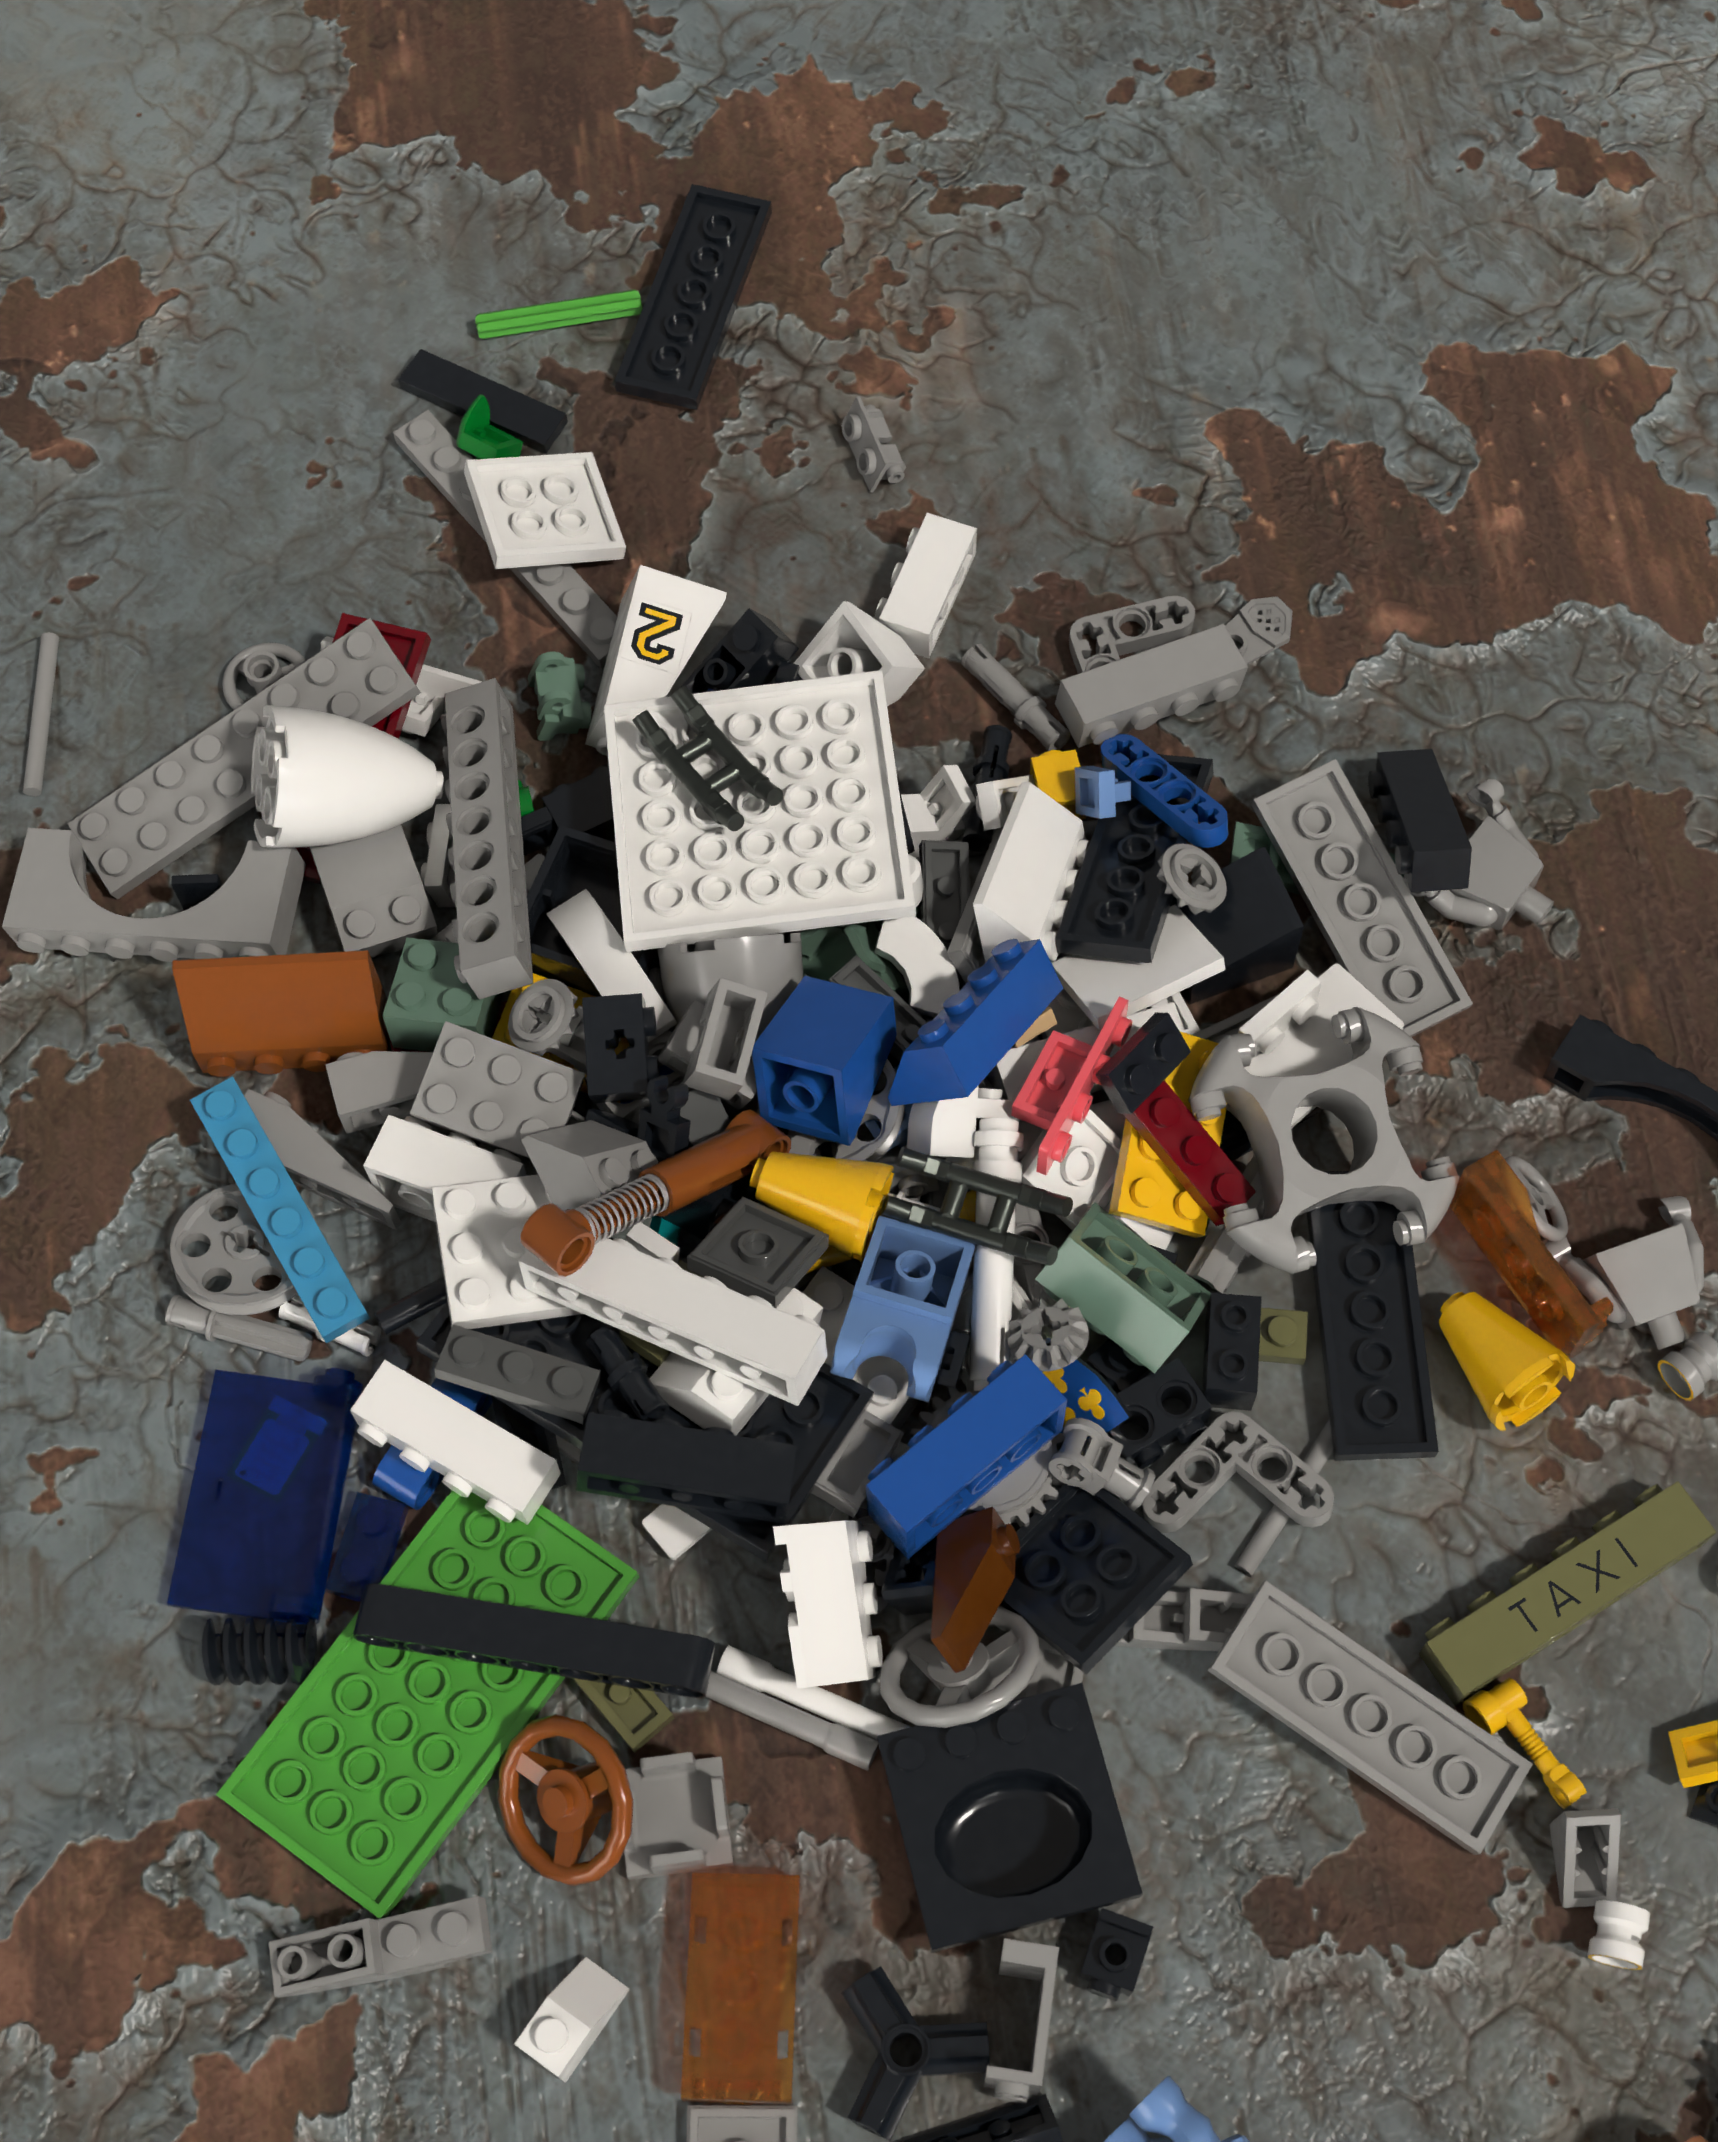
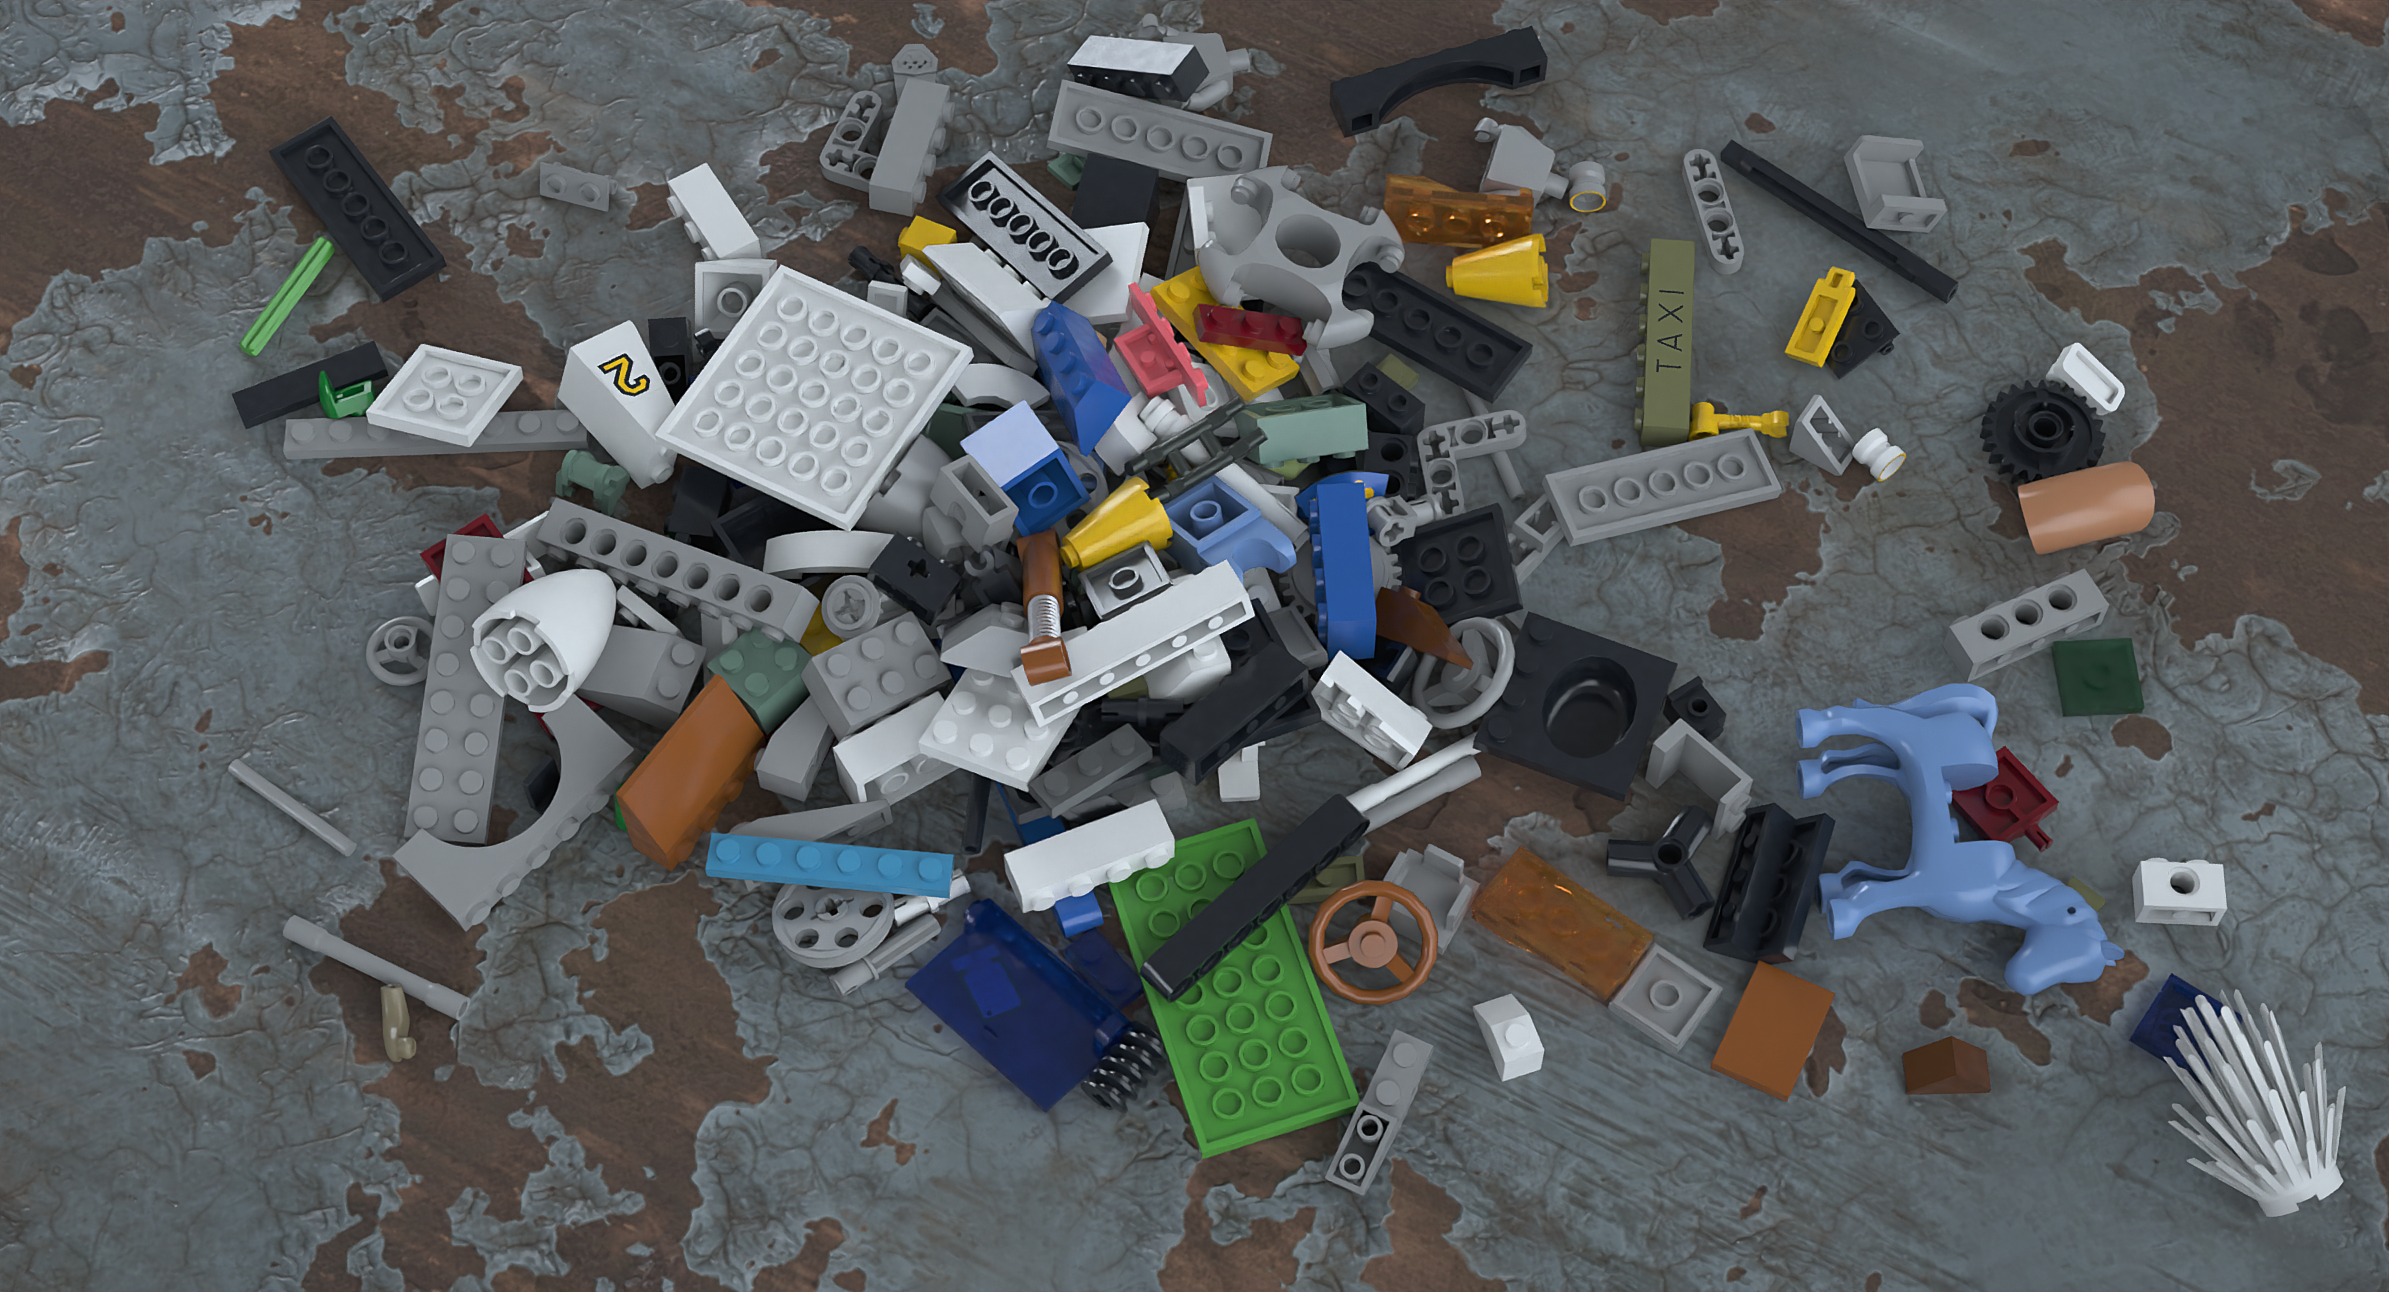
camera: 55 degrees left, 5 degrees down
pearl dark grey piece [632,686,783,831] -> none
light grey pin [961,644,1071,751] -> none
light grey gear [1007,1298,1089,1371] -> none
medium blue tile [1075,766,1131,819] -> none
black plate [1095,1013,1191,1114] -> none
blue beam [1101,734,1229,848] -> none
light grey gear [1157,844,1227,915] -> none

